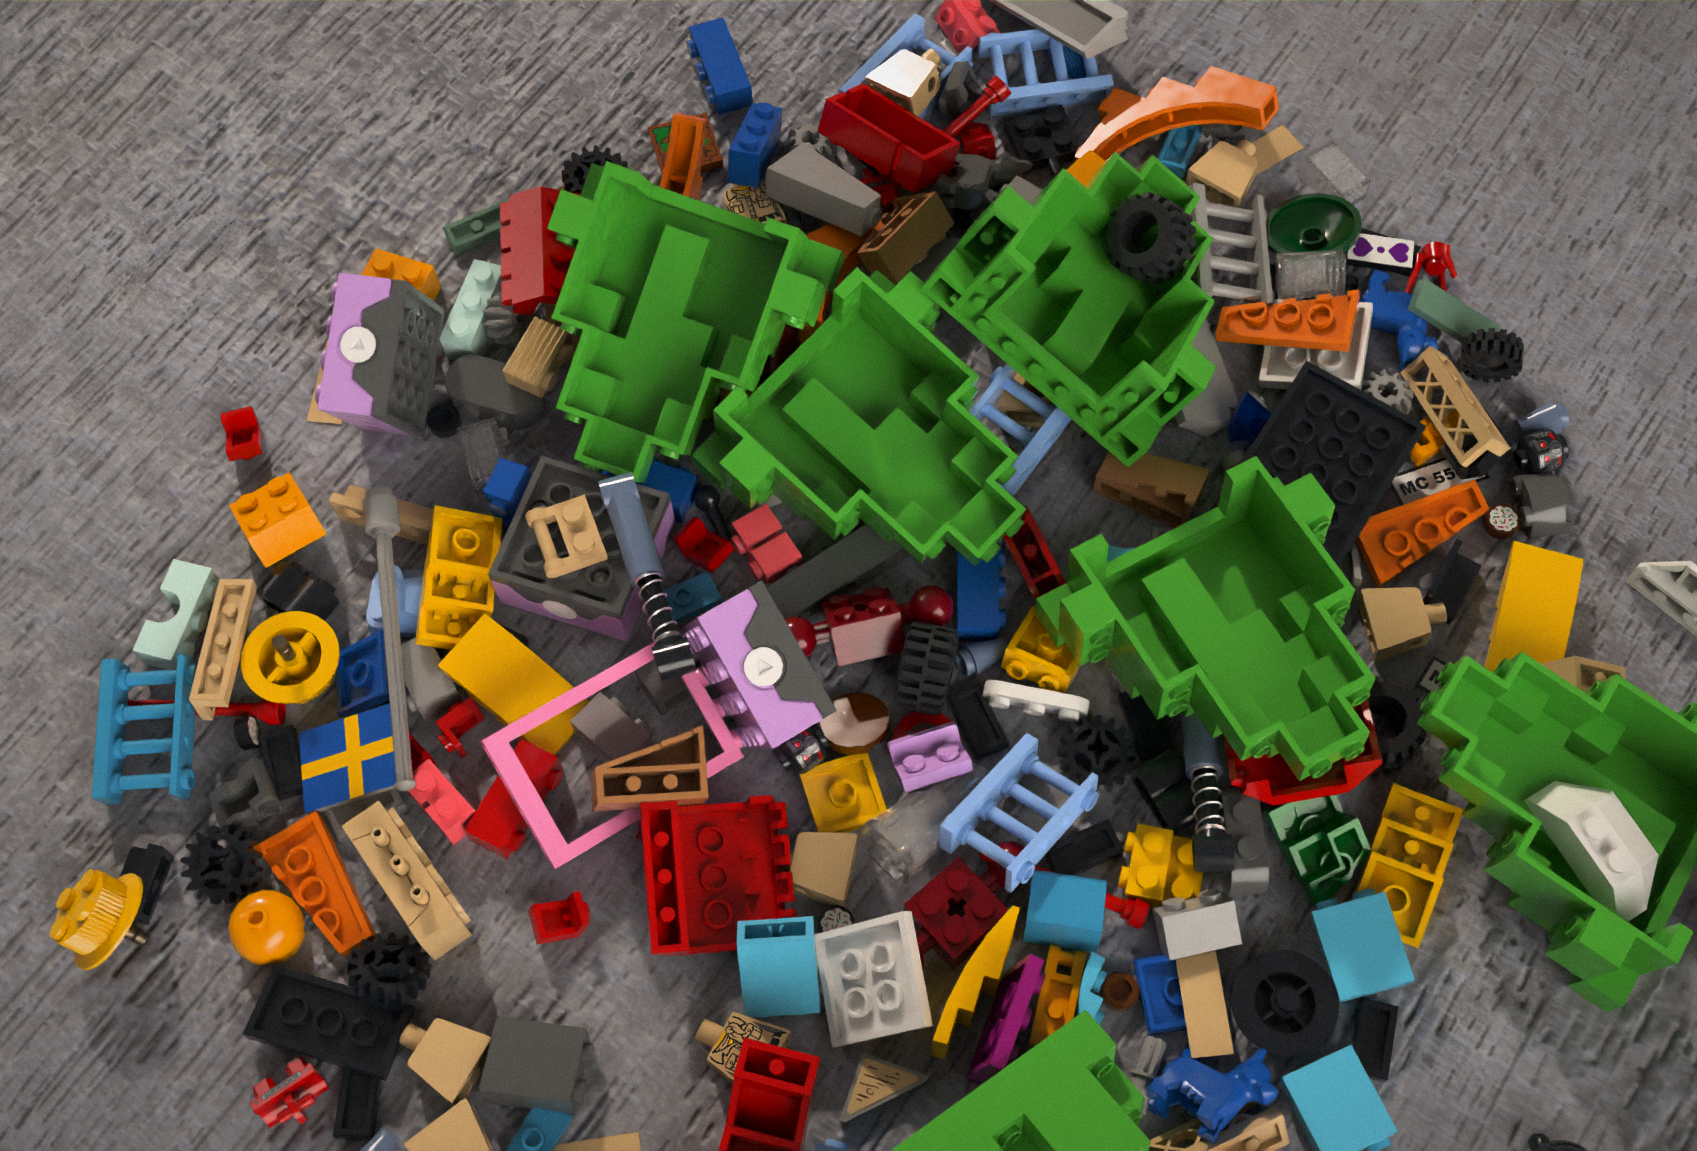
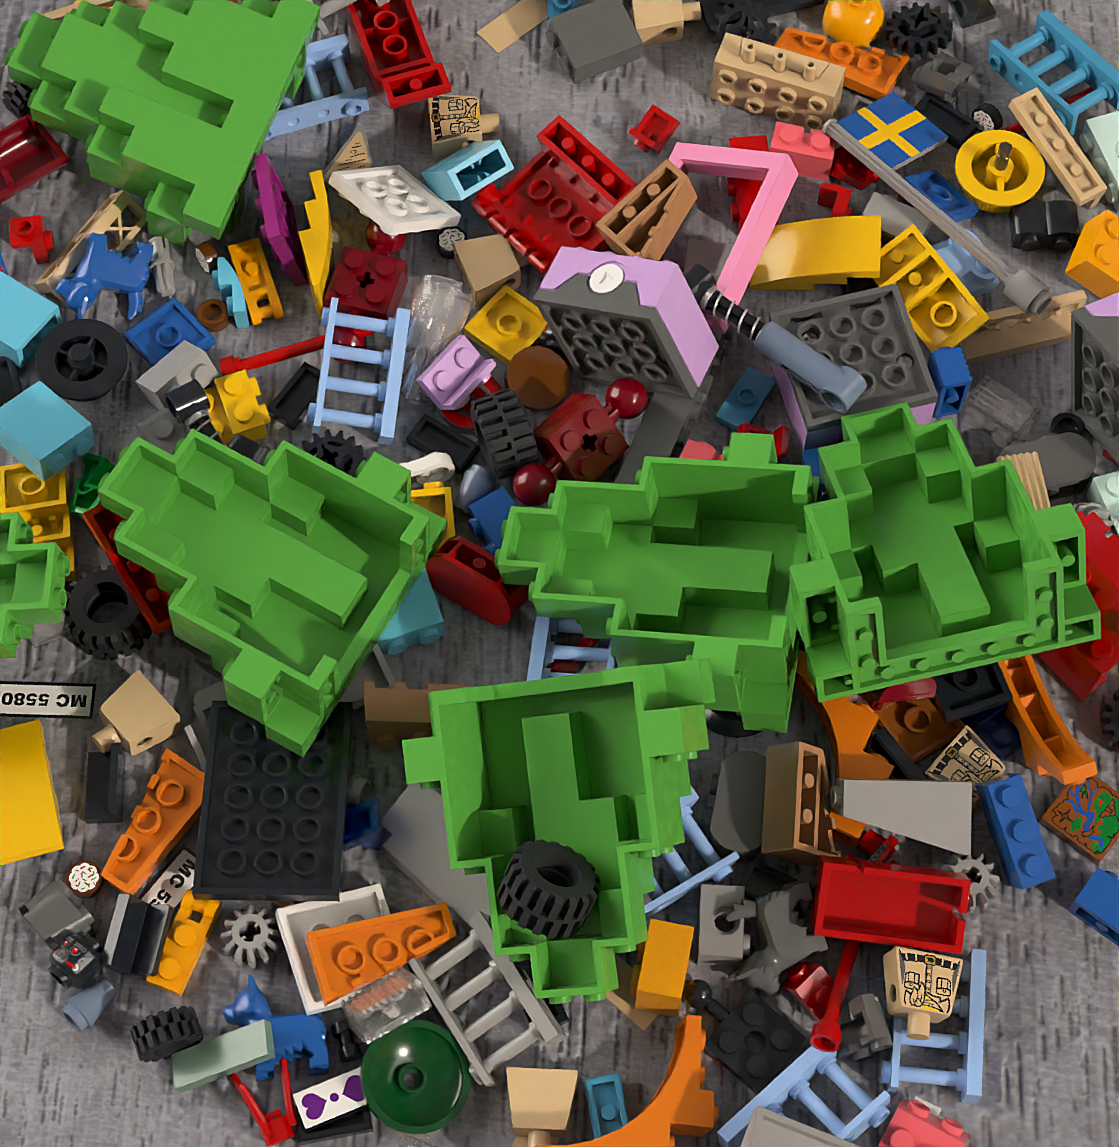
camera: 145 degrees right, 0 degrees up
tan plate [525,494,608,578] -> none
dark azure slope [1022,870,1107,953] -> none
tan sticker [1175,950,1234,1058] -> none
tan fence [1400,346,1510,467] -> none

